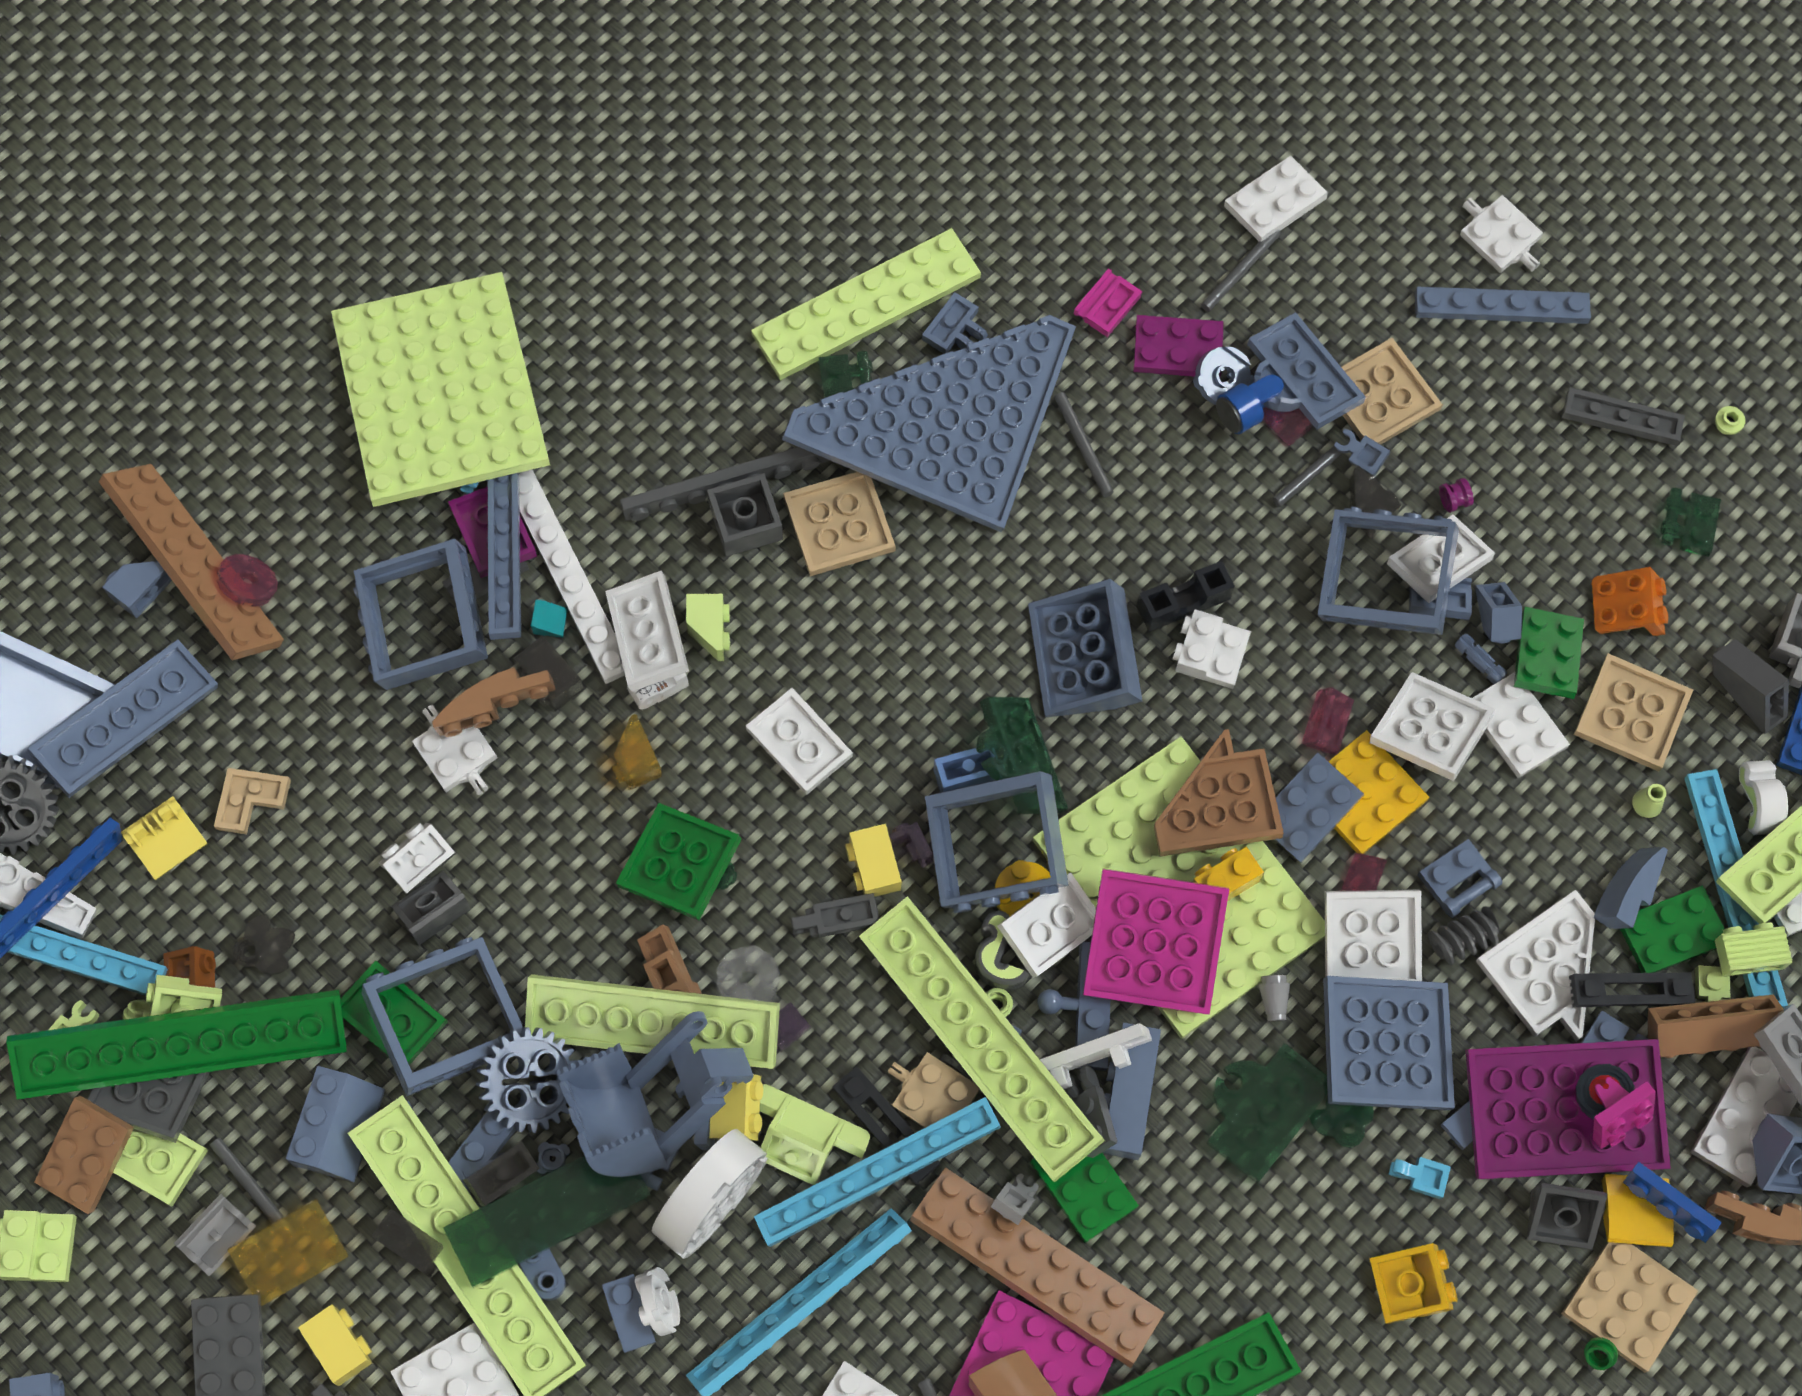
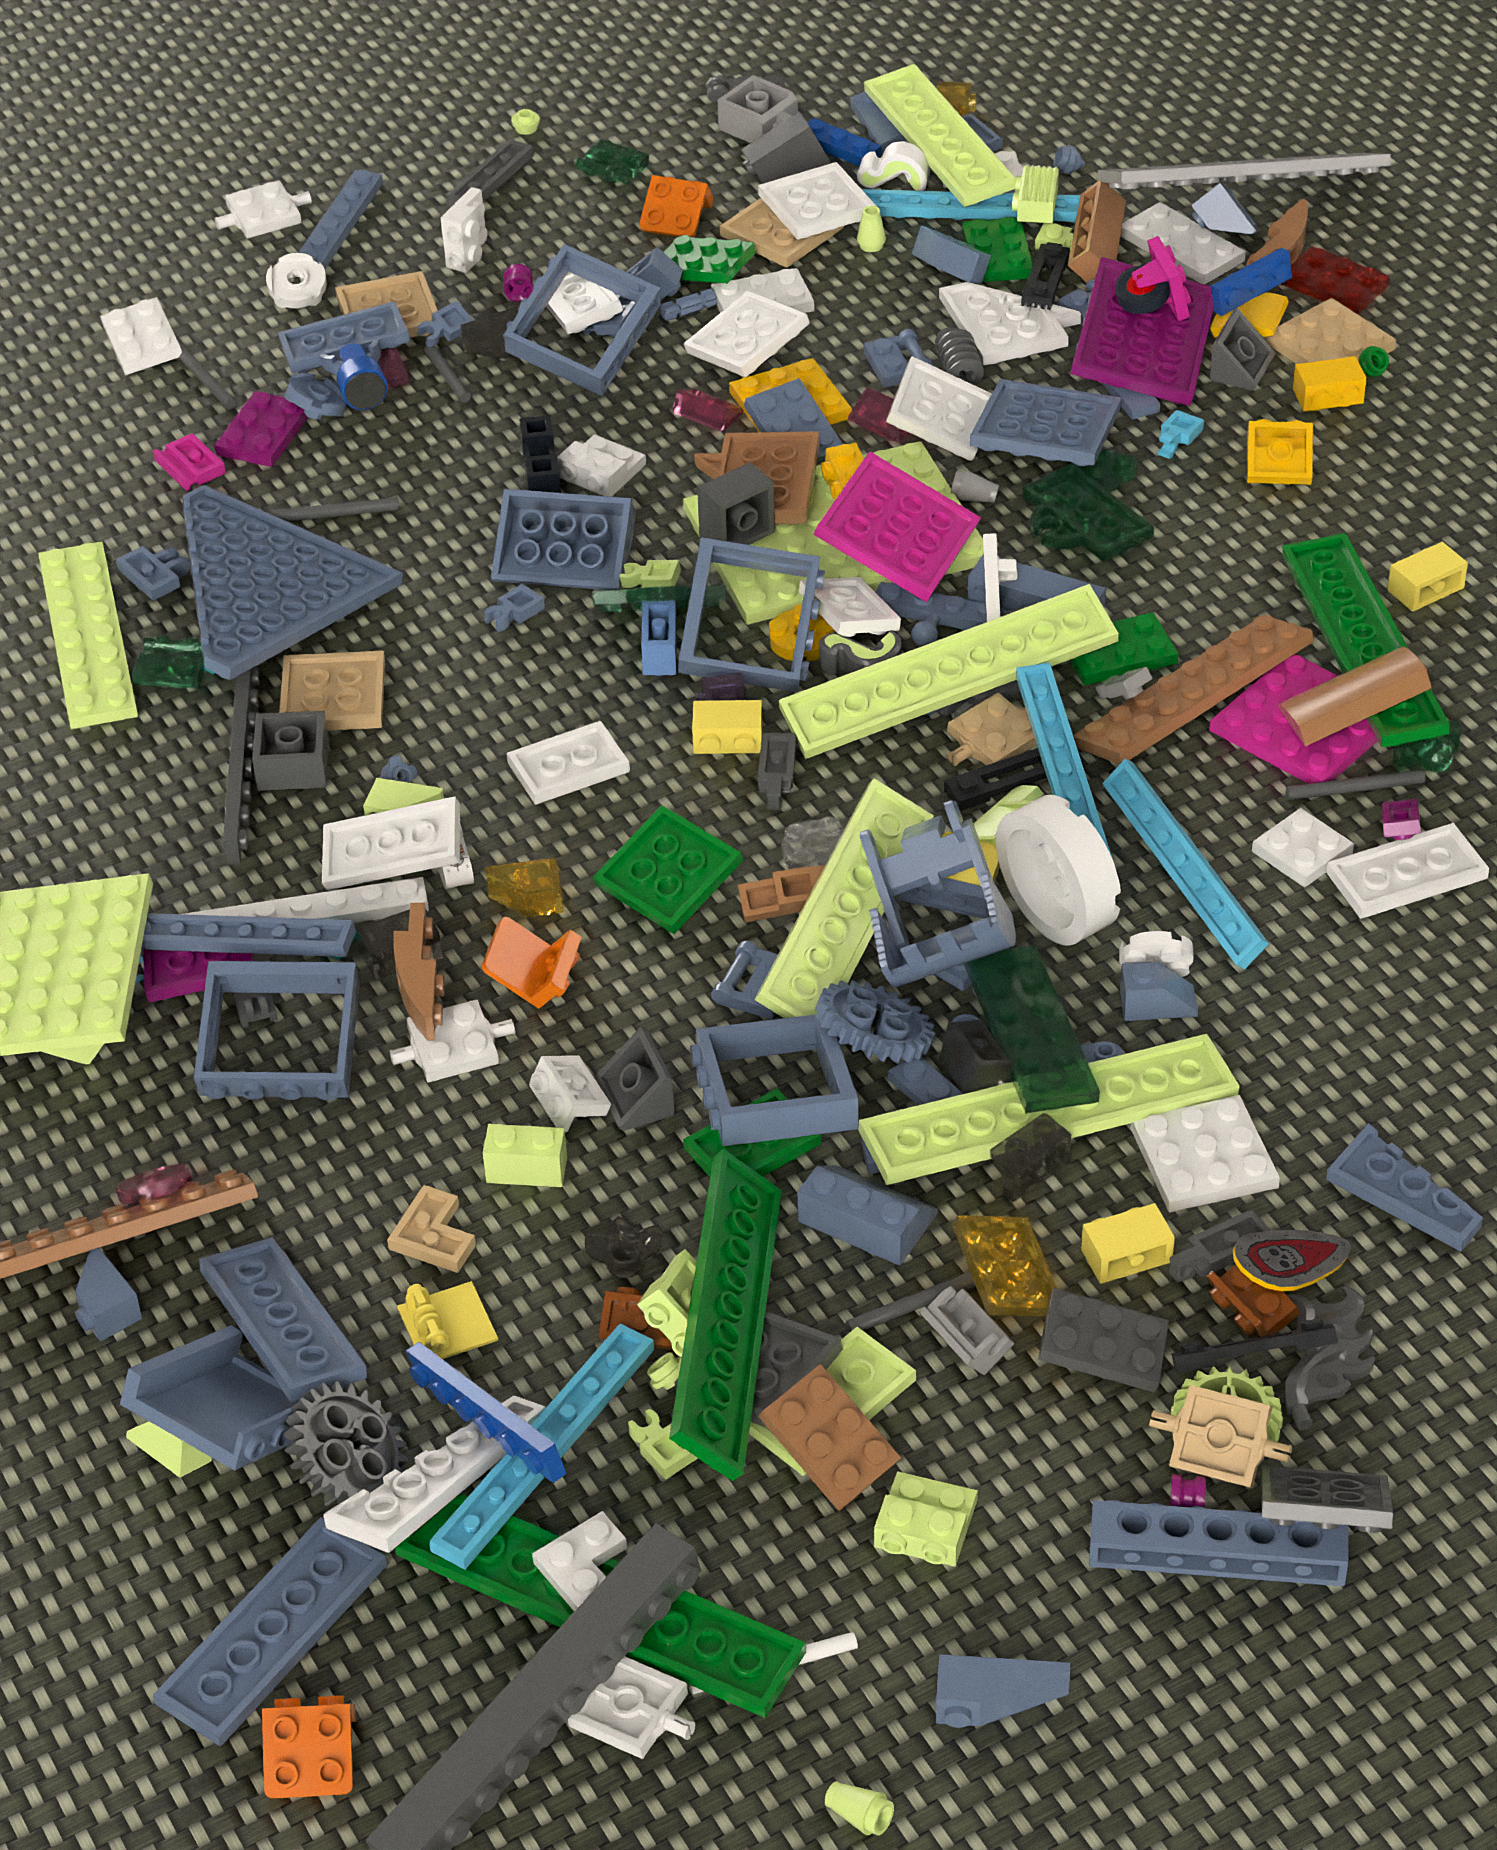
camera: 70 degrees left, 25 degrees down
none -> white plate [266,253,327,308]
none -> sand blue plate [380,756,417,783]
none -> white plate [441,187,487,273]
none -> orange bracket [482,917,582,1009]
none -> yellowish green brick [483,1124,567,1187]
none -> sand blue plate [484,584,545,632]
none -> yellowish green plate [619,560,681,591]
none -> dark grey brick [697,462,775,545]
none -> sand blue plate [711,940,778,1019]
none -> white plate [758,162,877,240]
none -> clear red plate [1280,246,1390,315]
none -> yellow brick [1293,356,1366,412]

